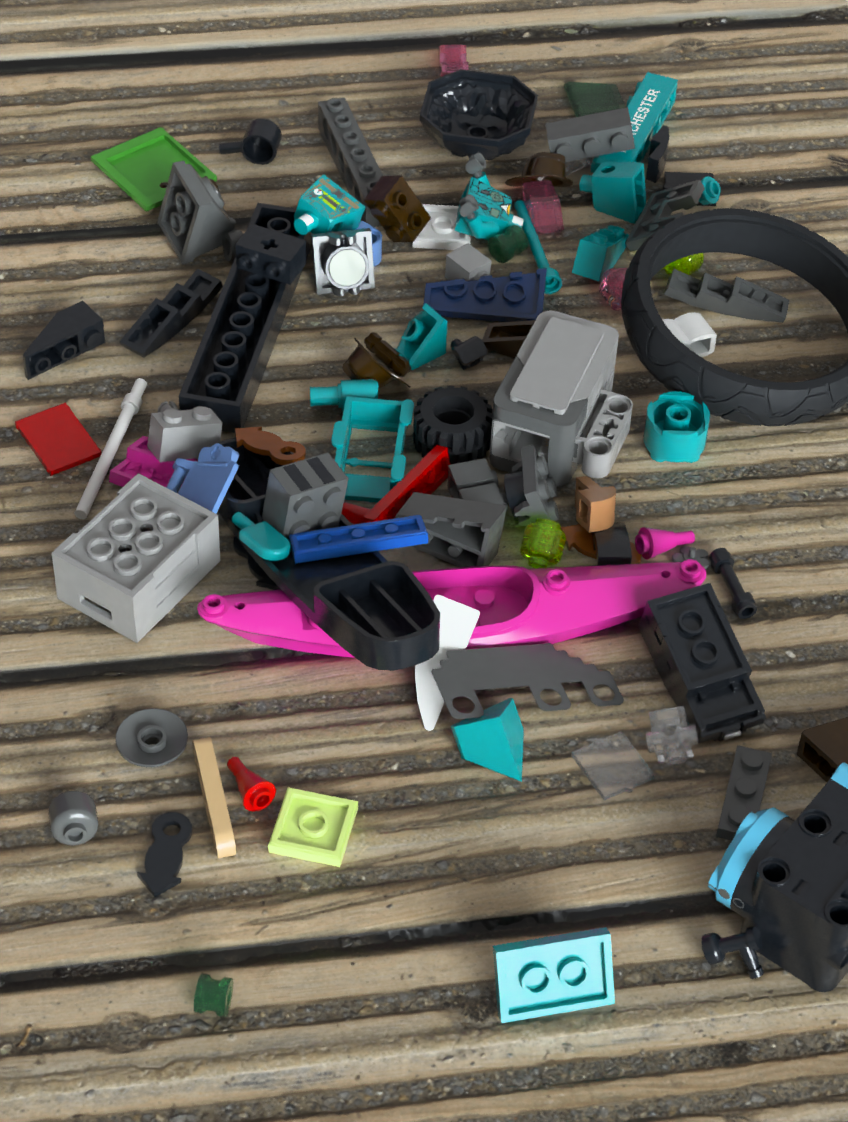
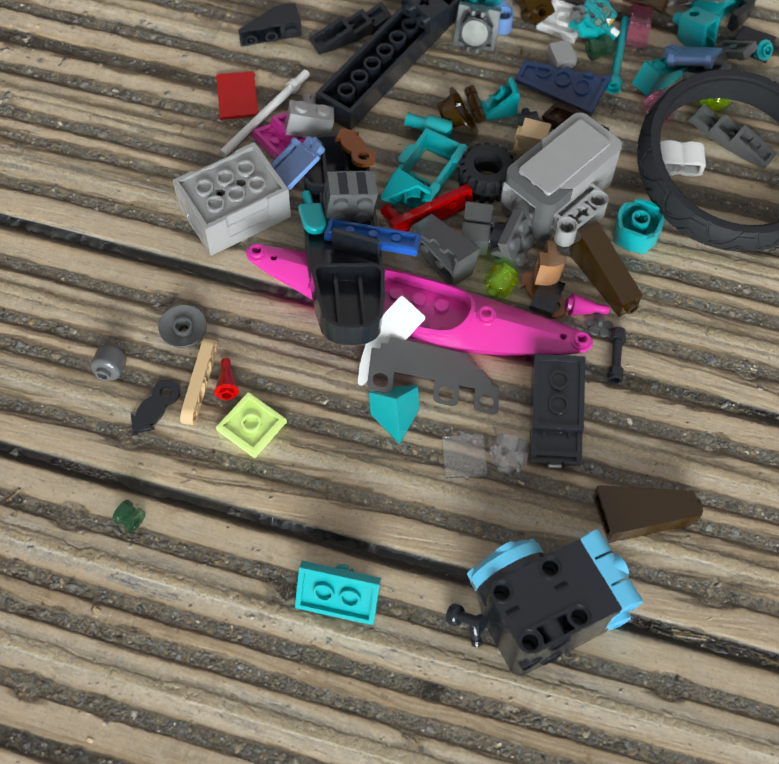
camera: 25 degrees right, 15 degrees up
dark grey plate [716,745,772,840] -> none
none -> black slope [332,227,382,261]
none -> teal slope [381,168,431,207]
none -> tan piece [513,118,551,161]
none -> dark brown slope [570,220,642,317]
none -> medium blue piece [664,44,723,69]

